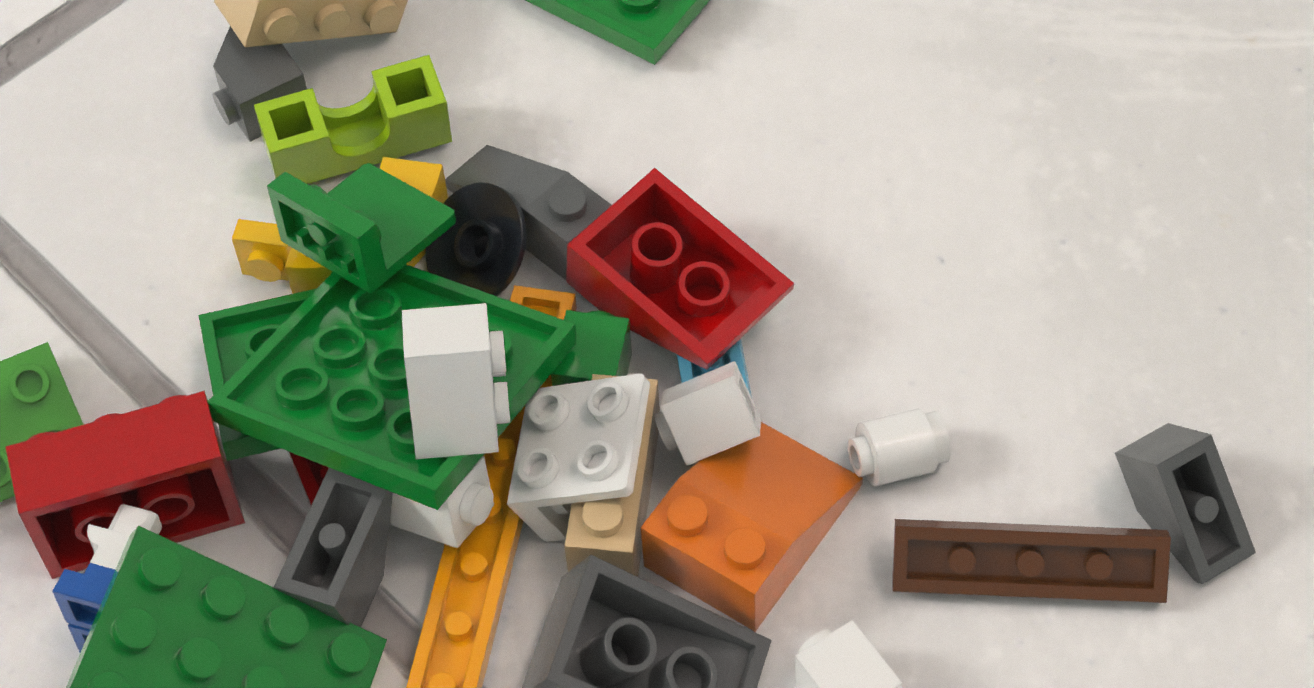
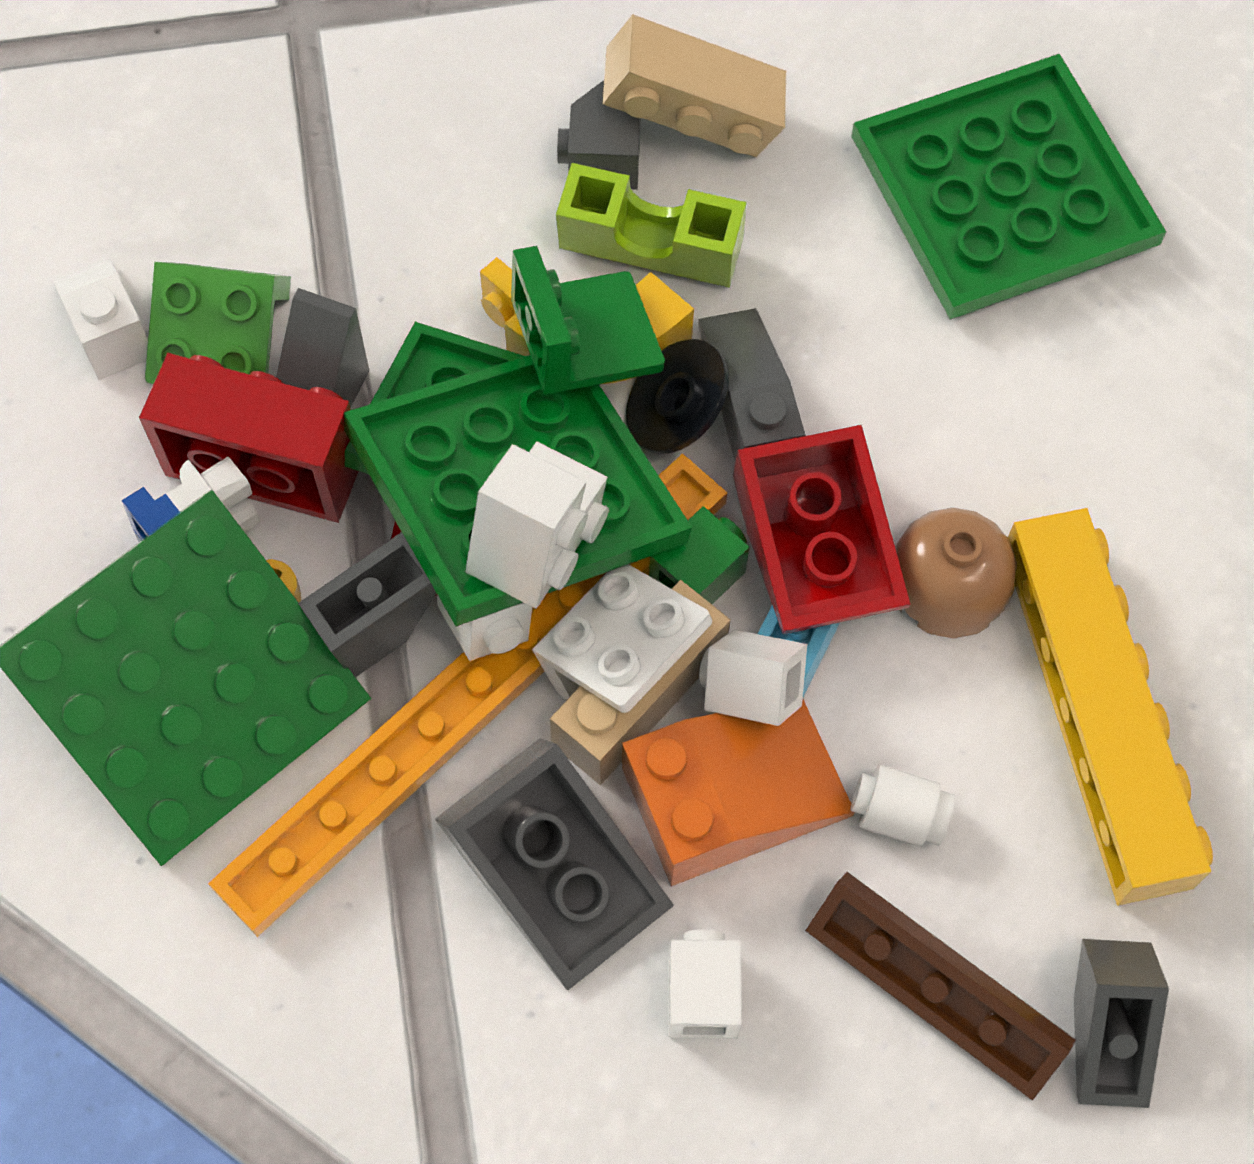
camera: 30 degrees right, 10 degrees up
none -> dark grey slope [276,288,370,408]
none -> medium nougat cylinder [895,507,1017,638]
none -> yellow brick [1008,508,1213,906]

